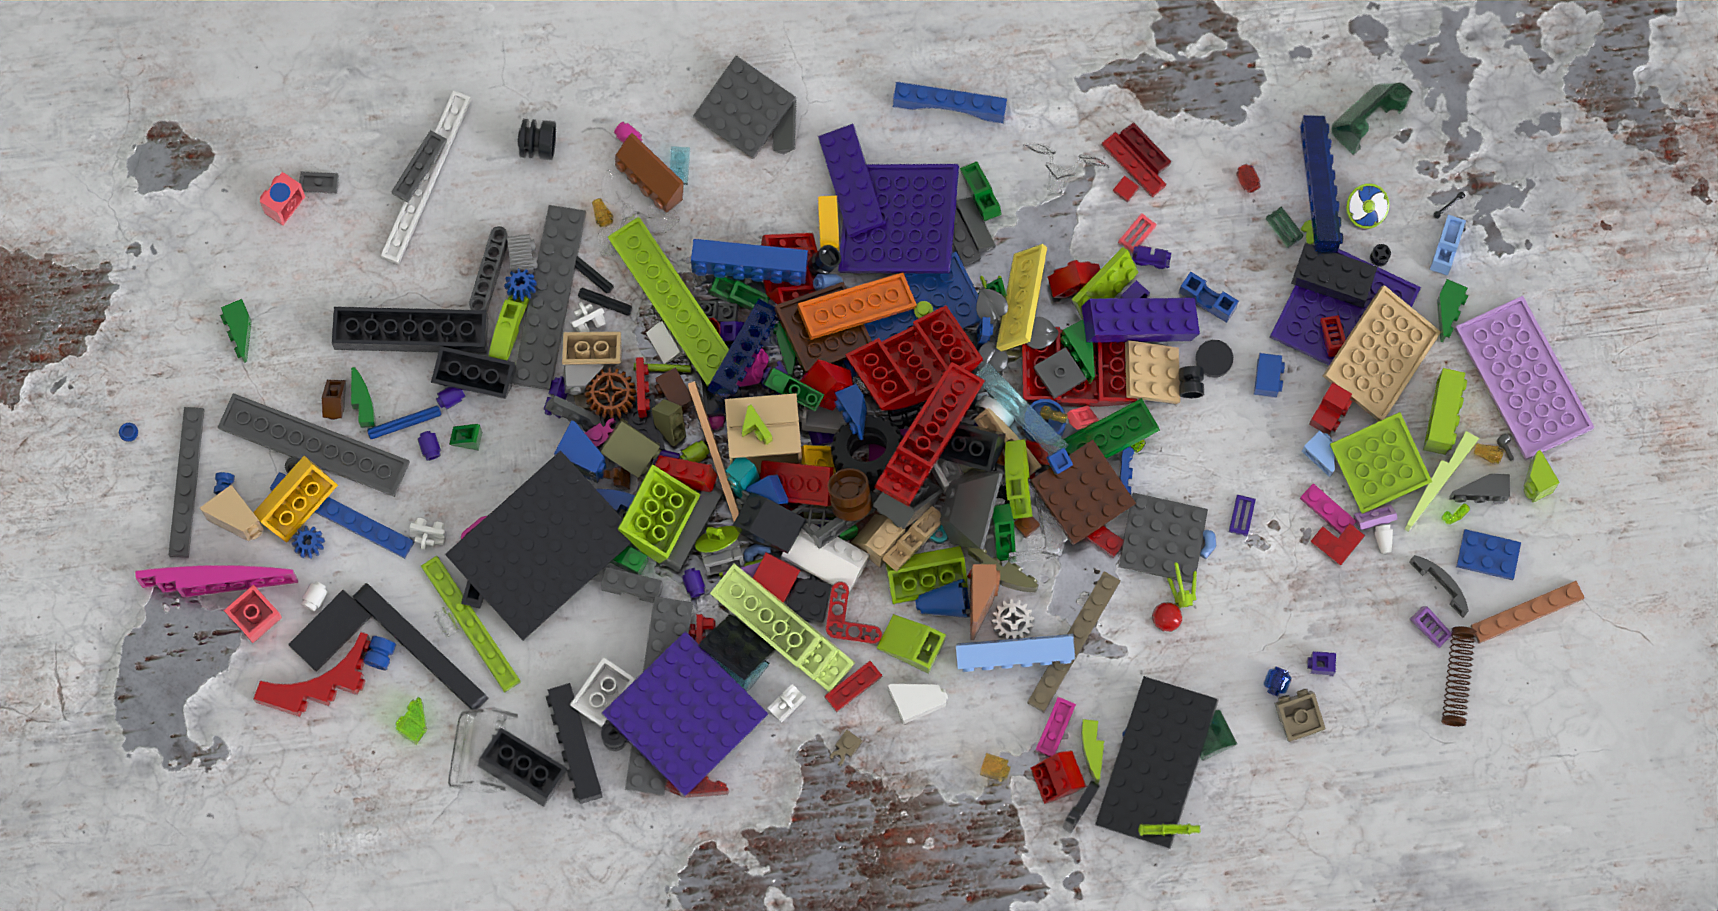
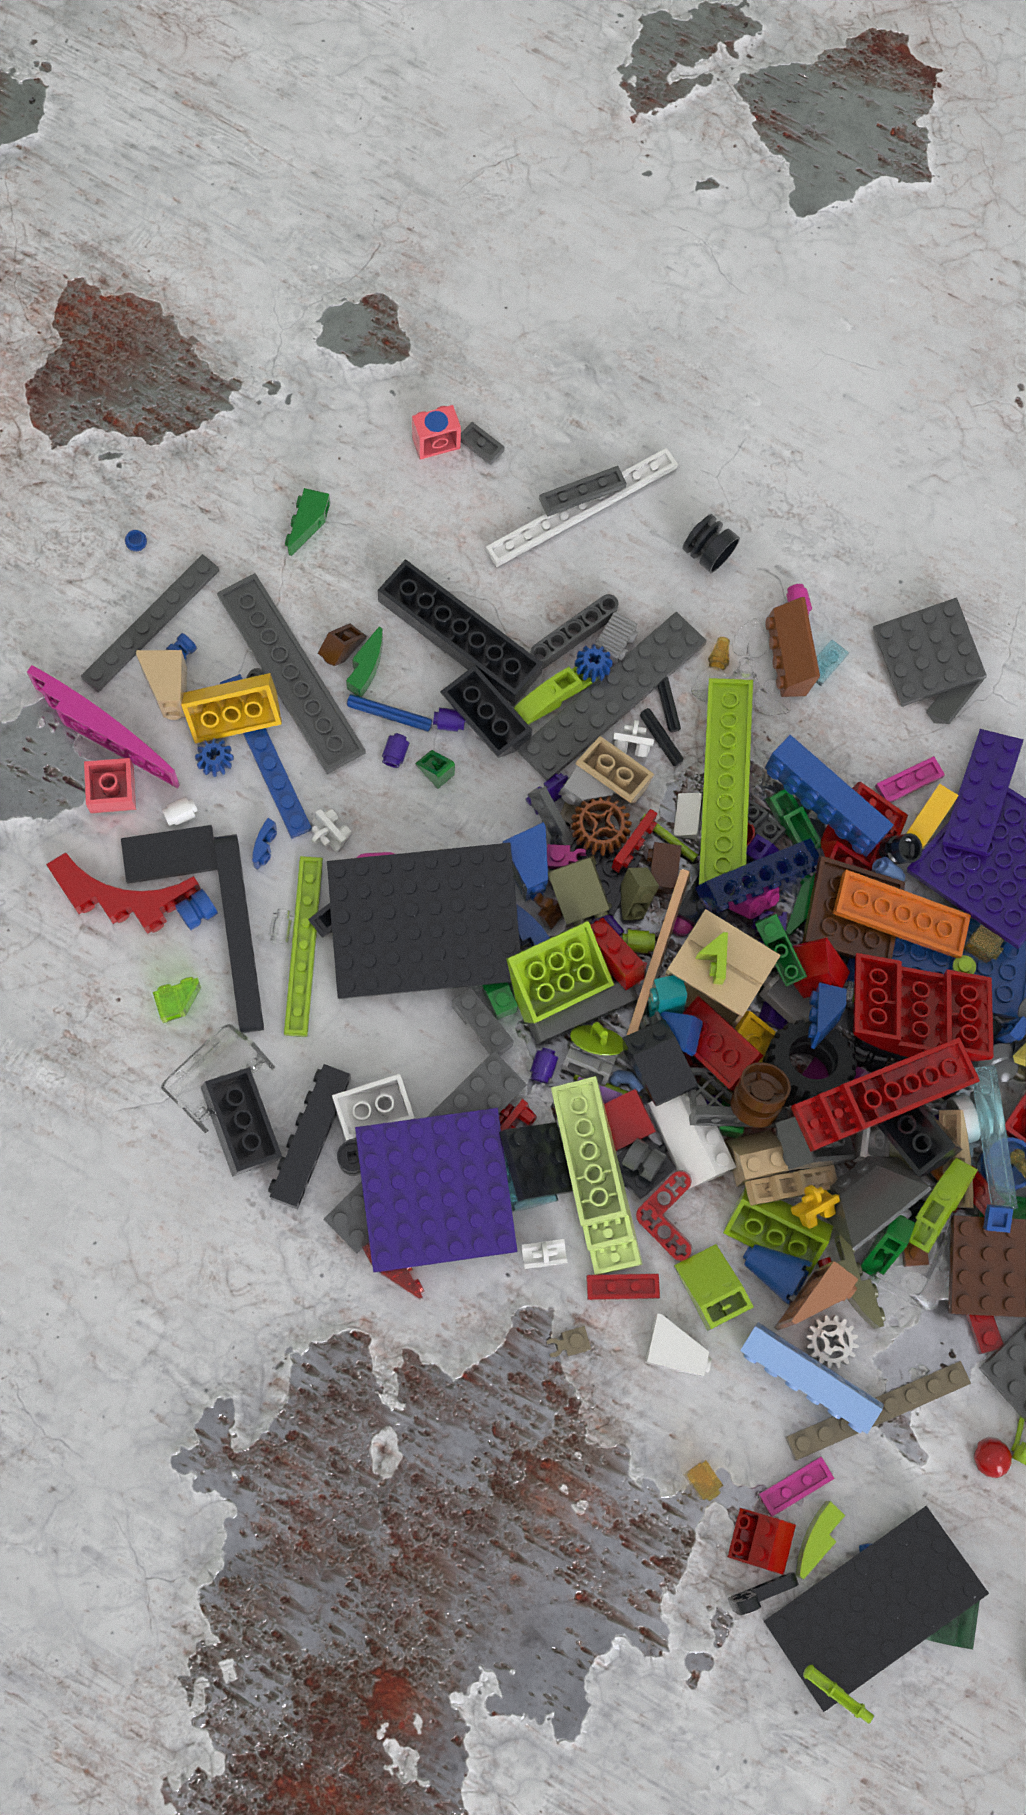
camera: 30 degrees right, 0 degrees up
none -> blue slope [252,818,277,870]
none -> dark grey wheel [622,1138,666,1182]
none -> yellow hips [791,1185,840,1229]
none -> dark pink plate [875,756,945,803]
none -> clear yellow brick [964,925,1004,964]

